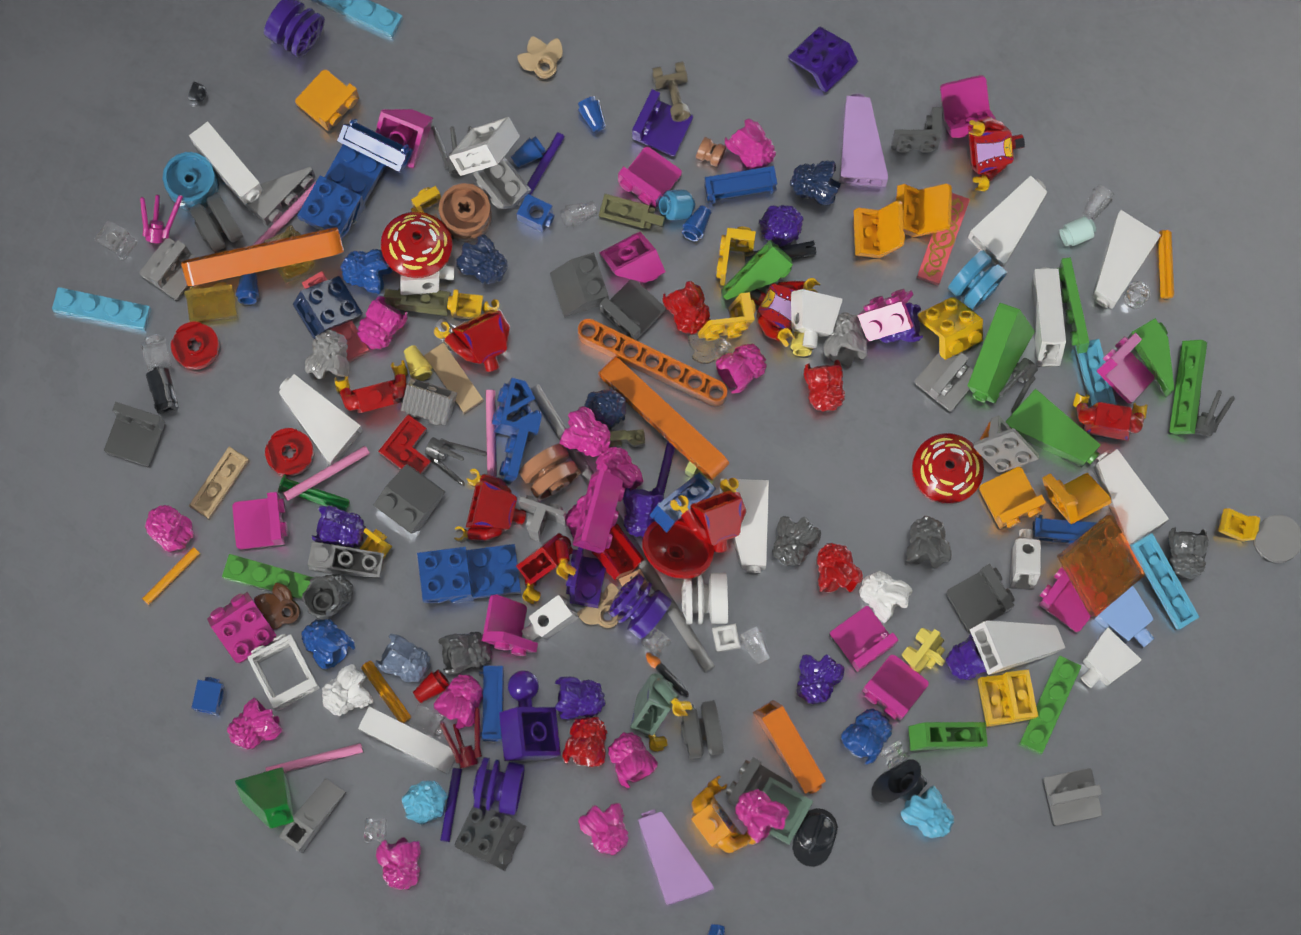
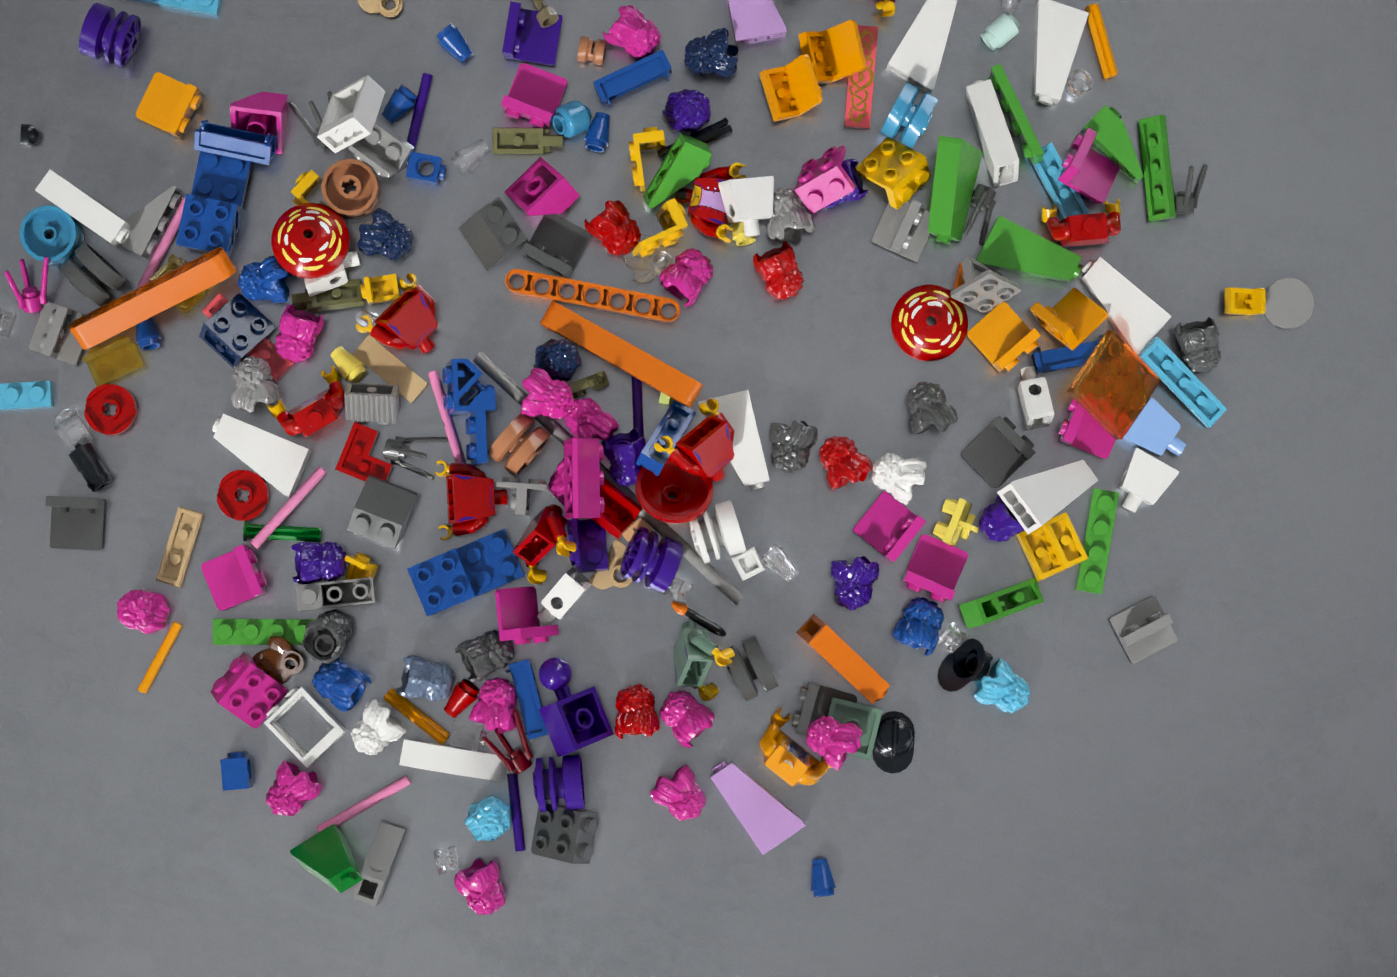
camera: 10 degrees left, 10 degrees up
dark purple hair [555,676,606,719] -> none

